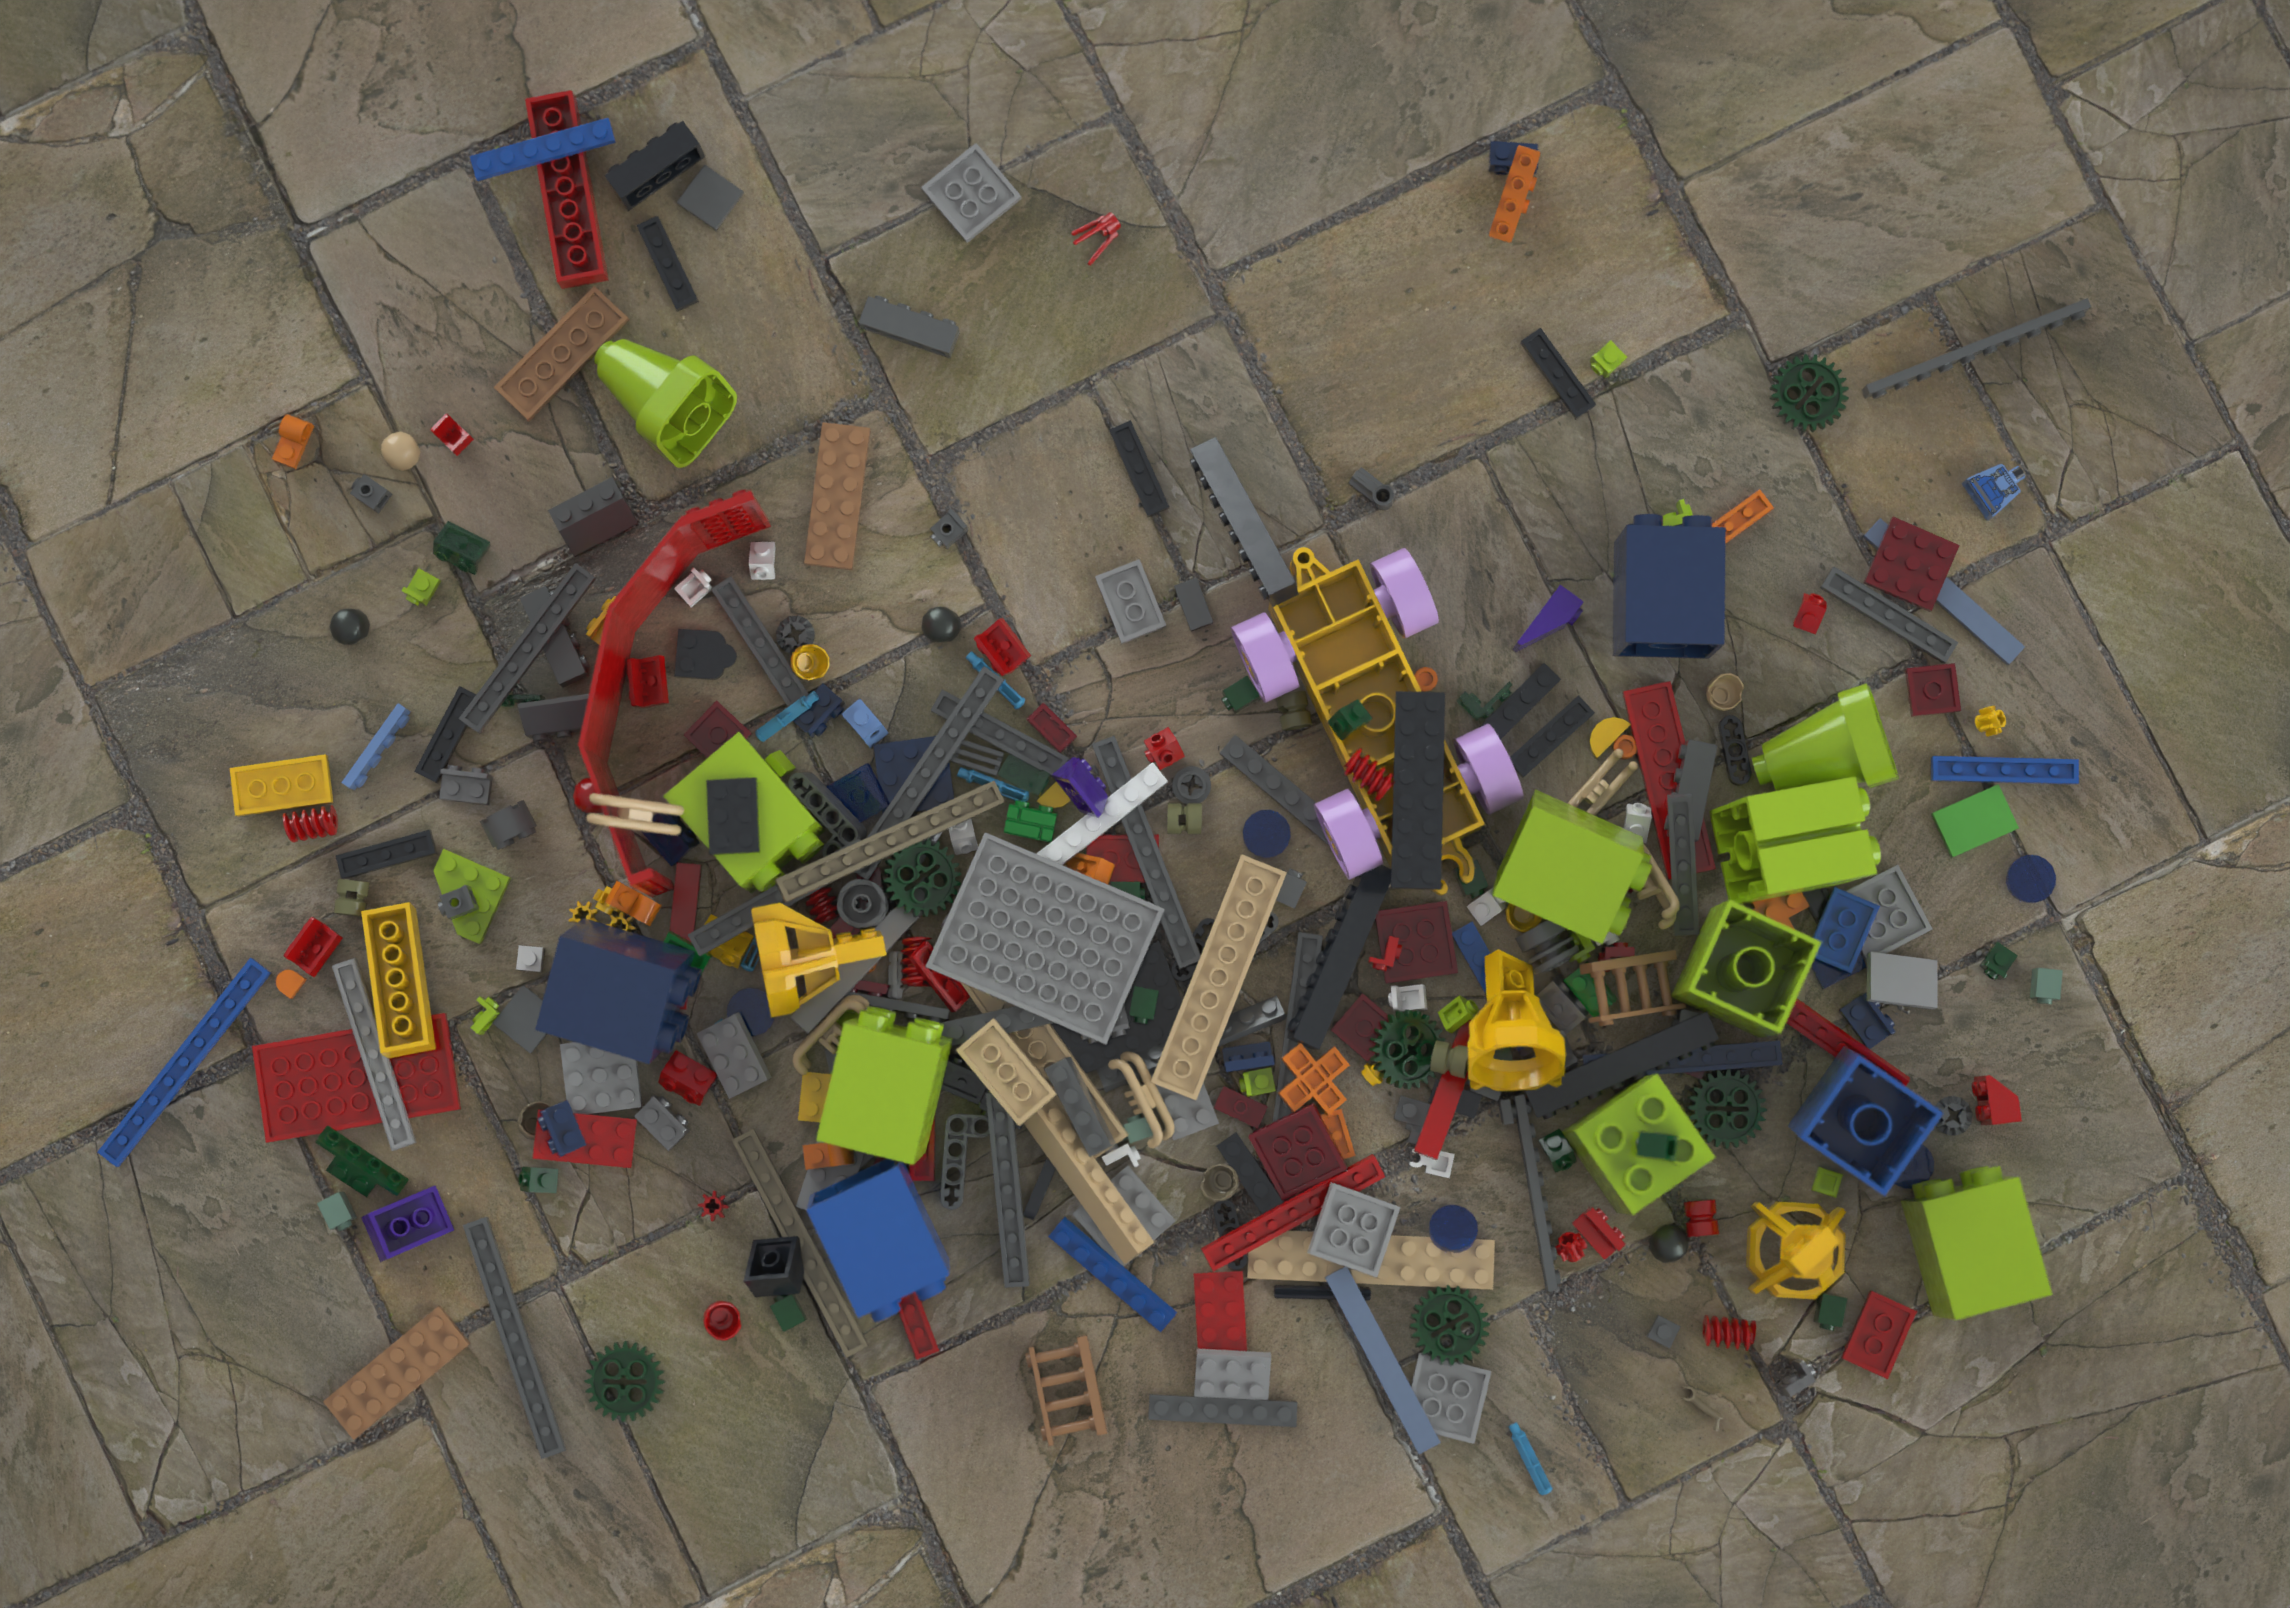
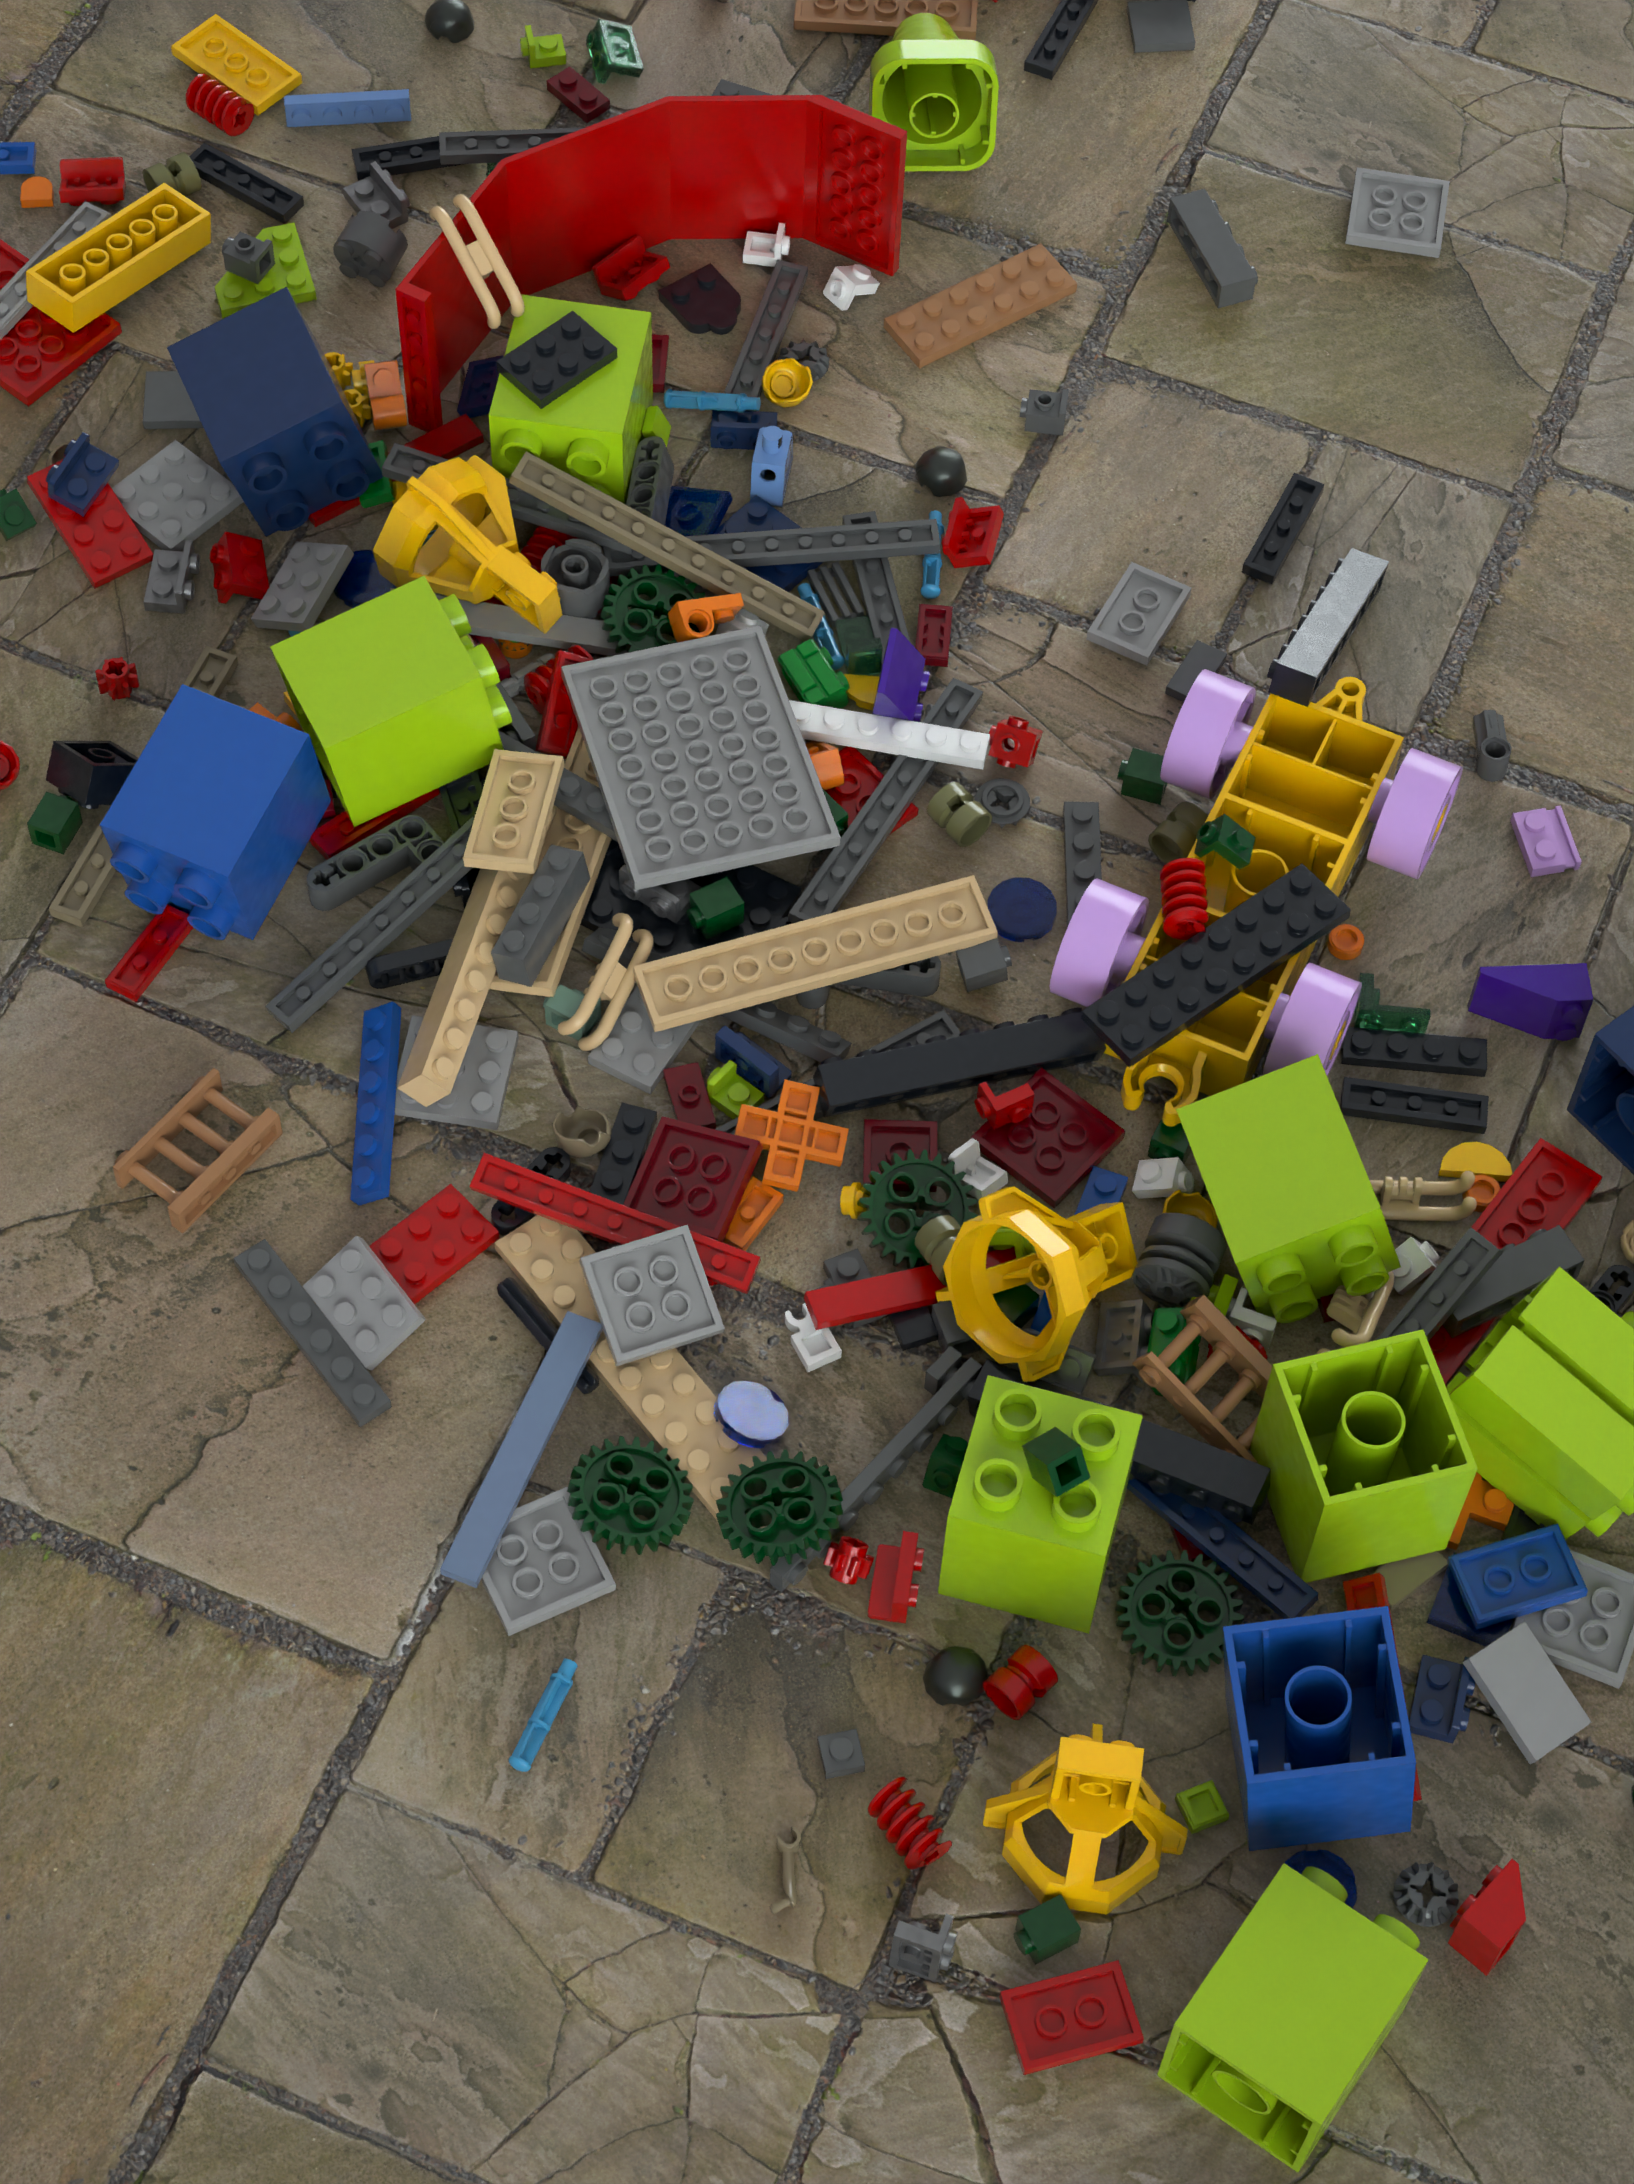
camera: 45 degrees right, 25 degrees down
lime bracket [470,996,501,1035] -> none
red plant [1071,212,1121,266] -> none
white bracket [1102,1143,1141,1167] -> none
none -> dark red plate [546,66,610,123]
none -> orange plate [668,593,744,642]
none -> dark green gear [716,1450,843,1566]
none -> lavender plate [1510,805,1582,877]

